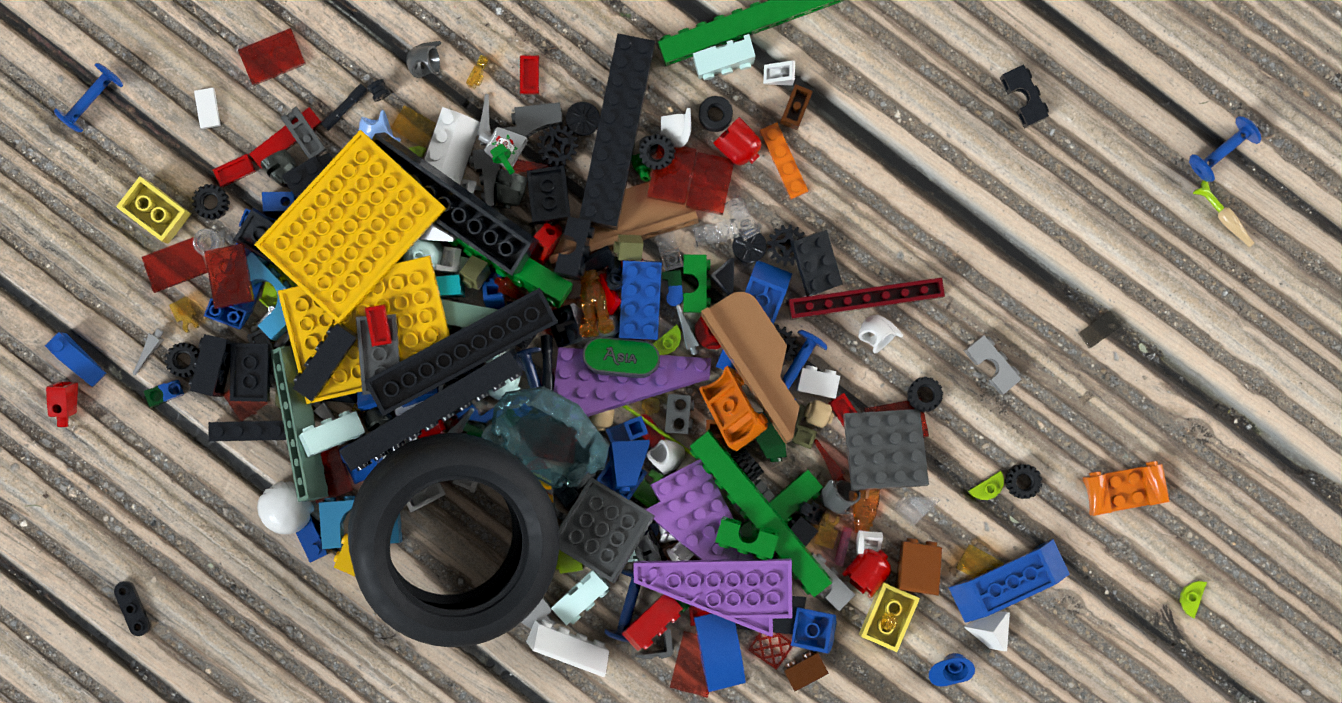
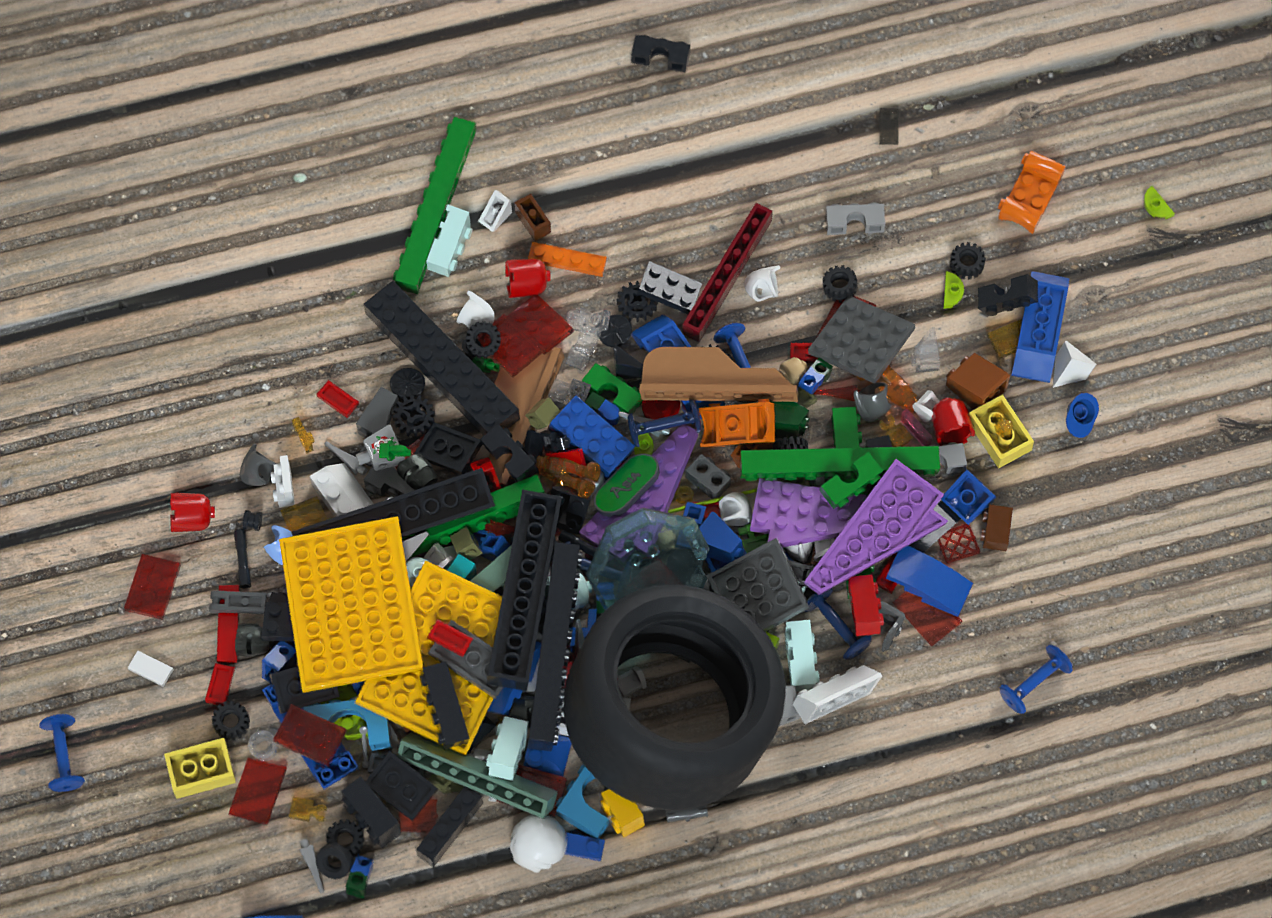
camera: 55 degrees left, 20 degrees down
black tyre [698,96,733,132] -> none
white brick [796,365,840,399] -> none
black plate [798,501,827,526] -> none
none -> red cylinder [170,493,215,532]
none -> white plate [271,455,295,508]
none -> black tyre [316,843,353,880]
none -> dark blue hose [628,399,701,447]
none -> blue leg [798,357,833,395]
none -> black arch [978,274,1038,316]

